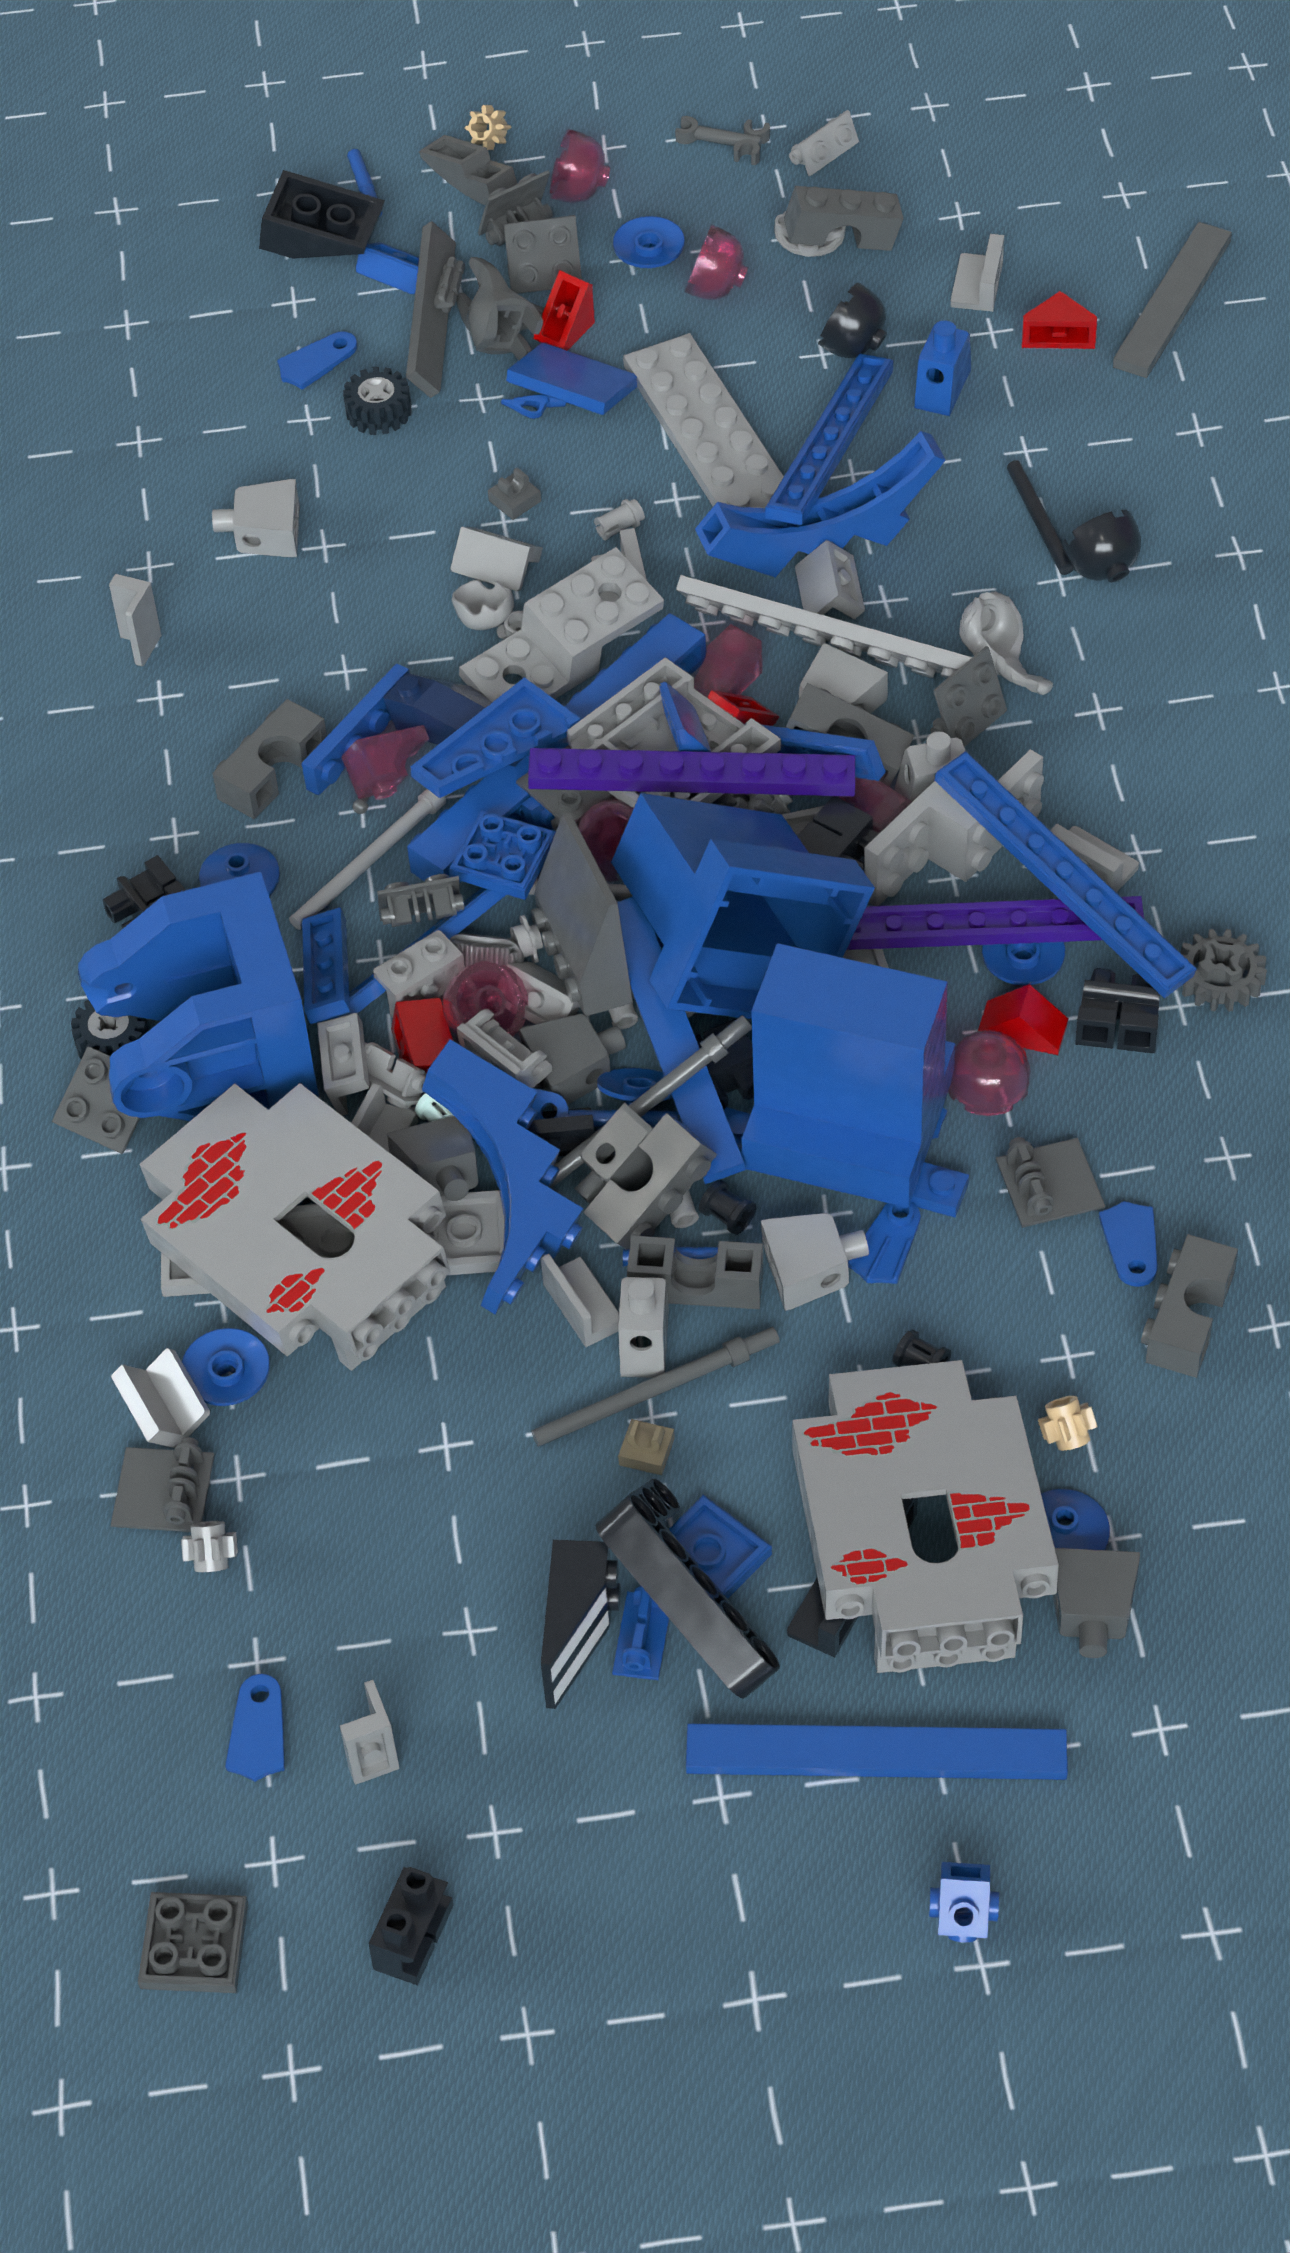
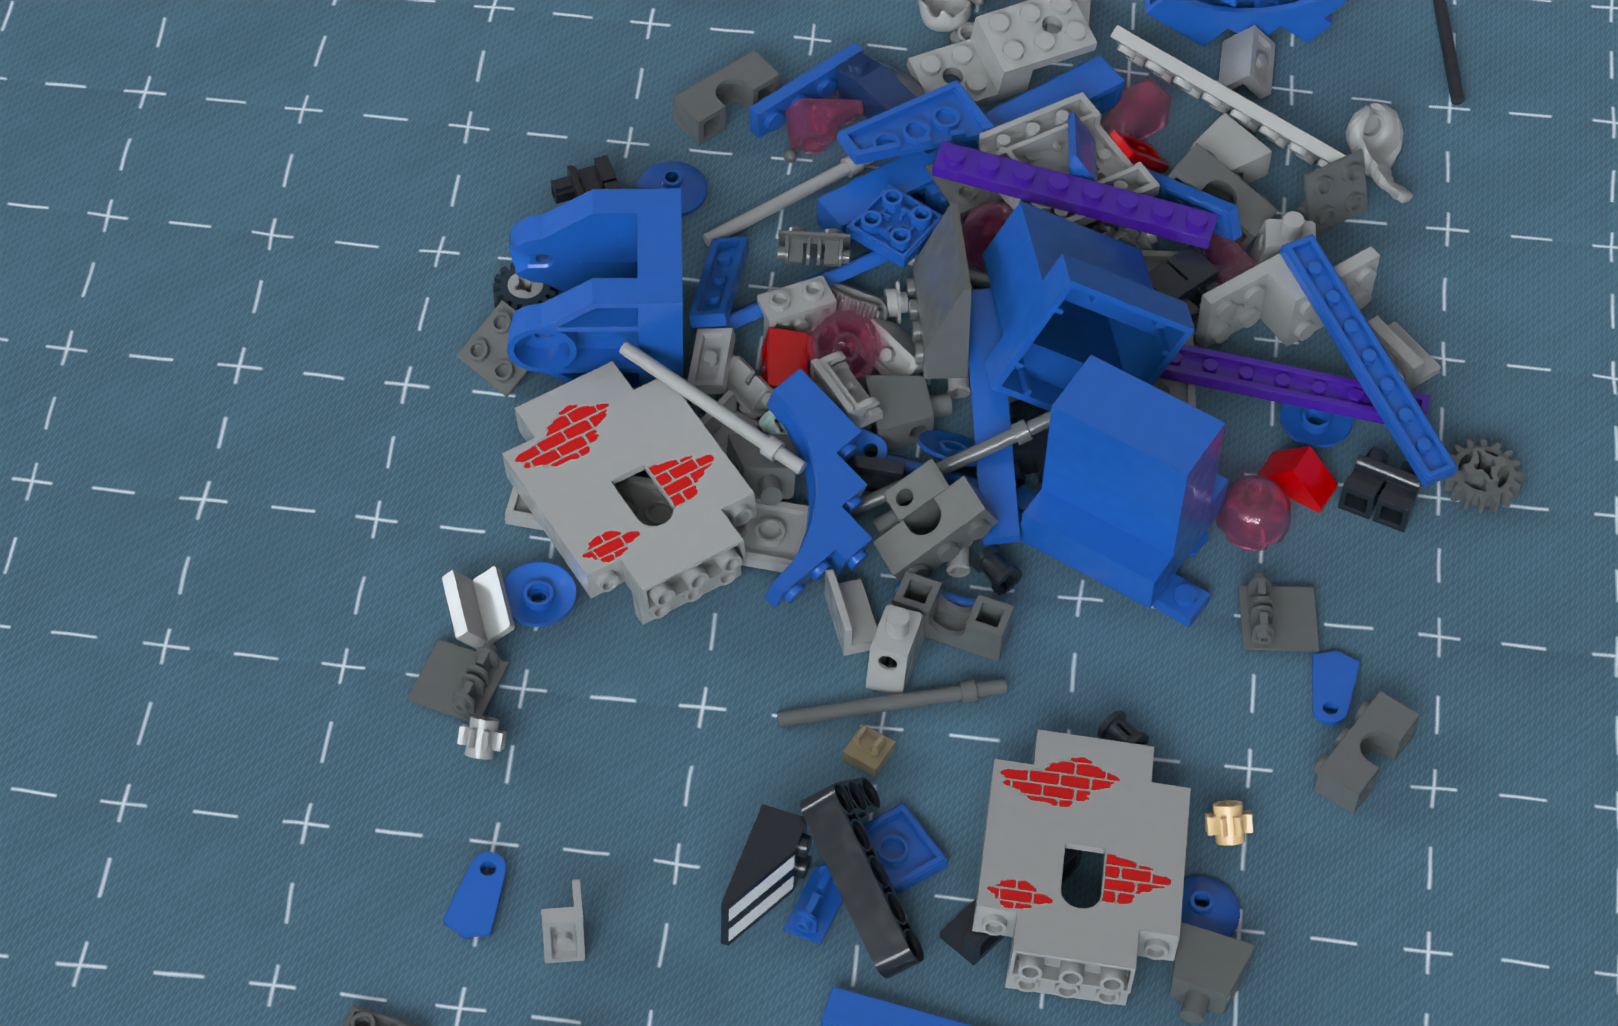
camera: 10 degrees right, 0 degrees up
light grey torso [761,1213,869,1311] -> none
blue piece [848,1202,920,1284] -> none
black cylinder [1062,510,1141,583] -> none
none -> light grey bar [619,341,807,475]

